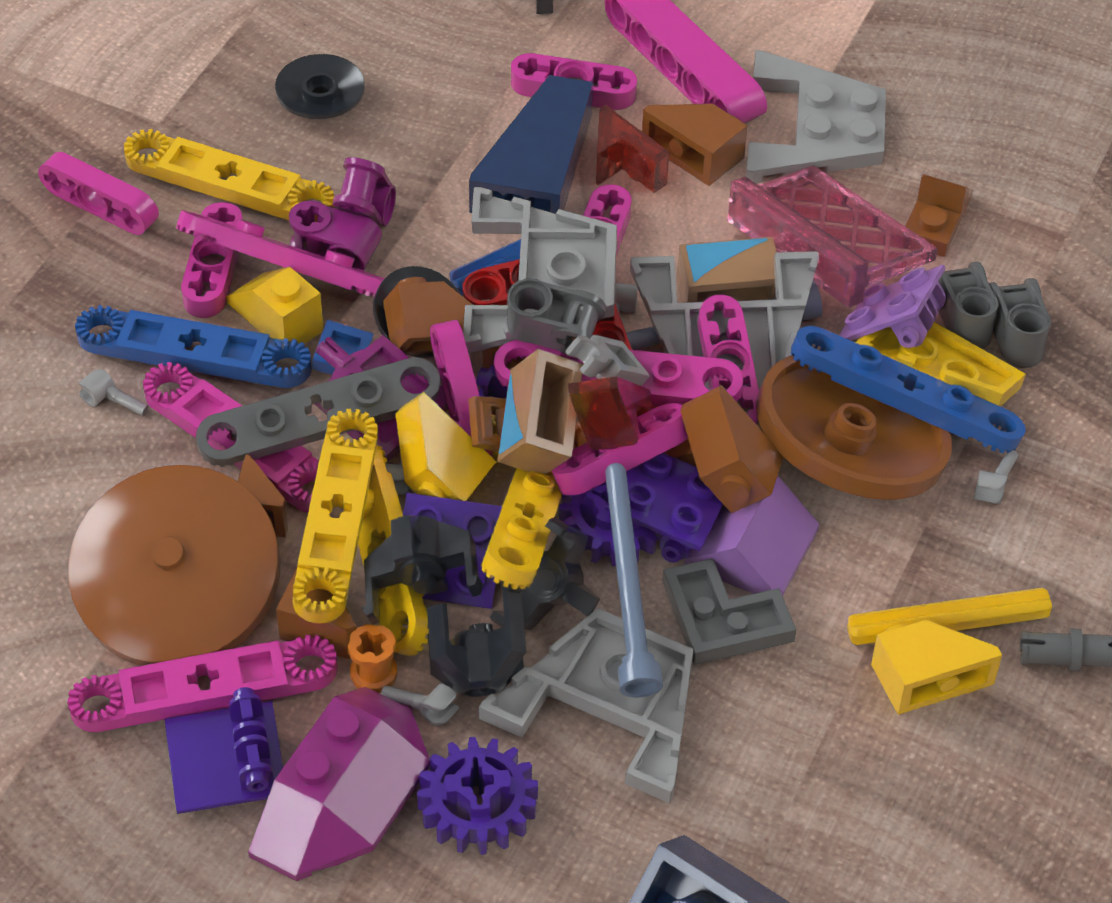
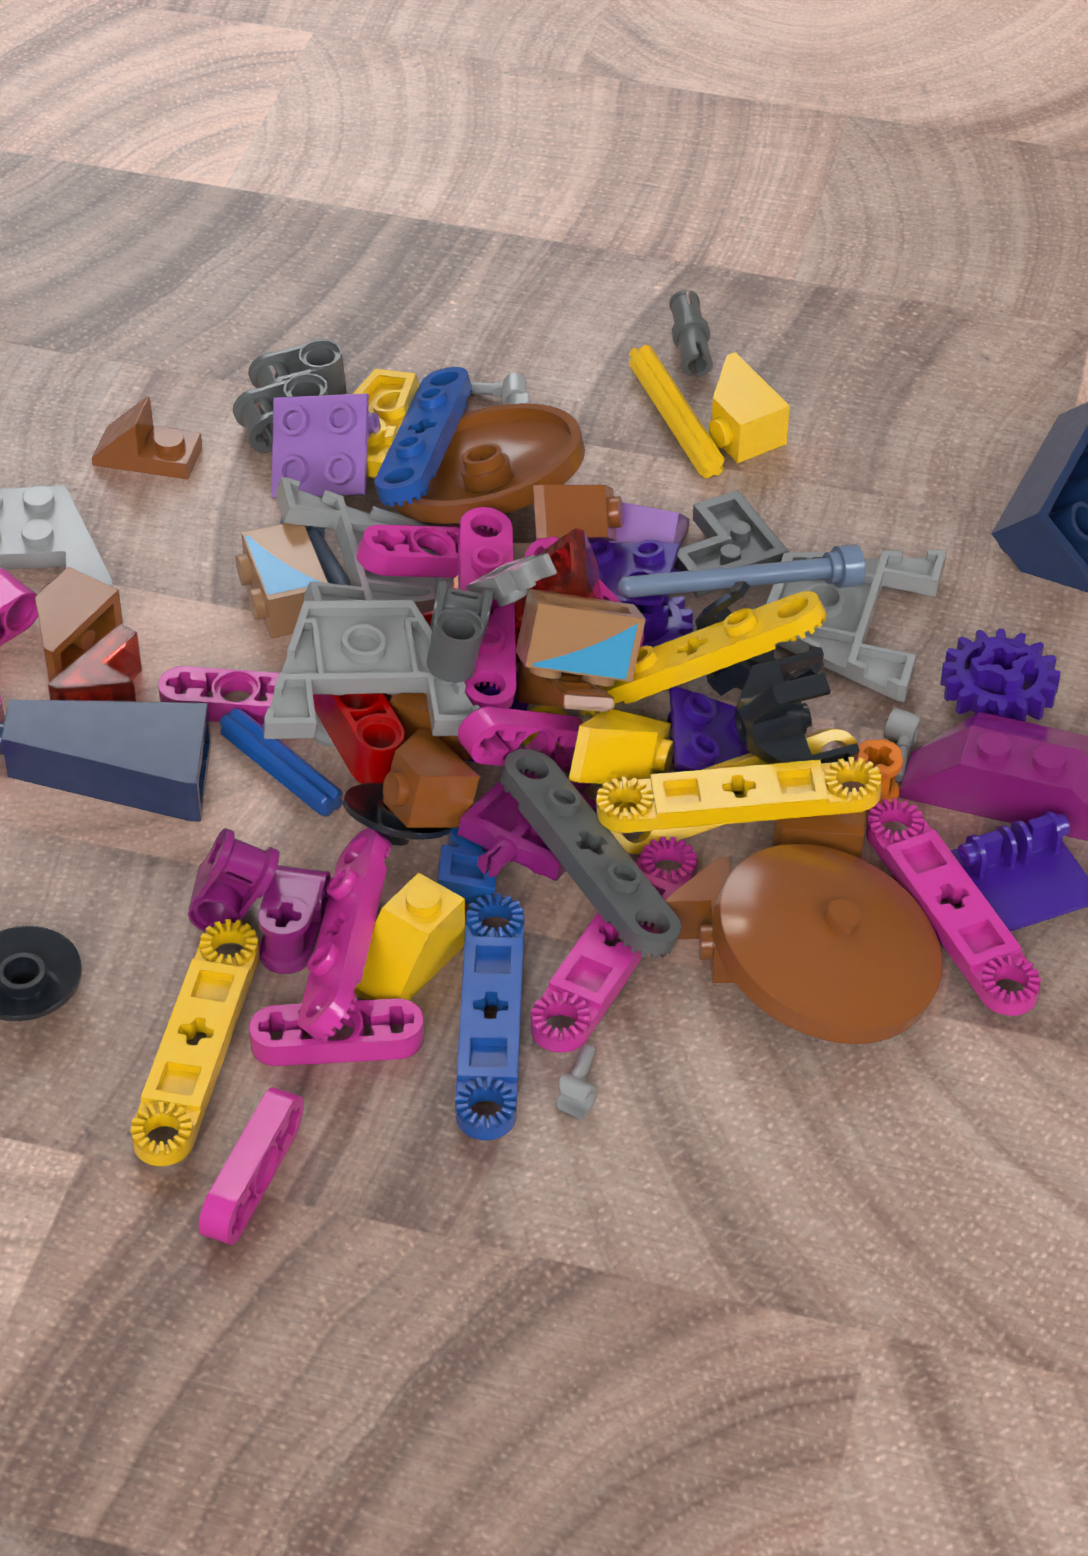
camera: 100 degrees left, 5 degrees down
black piece [426,581,526,697] -> none
clear pink fence [727,165,938,308] -> none

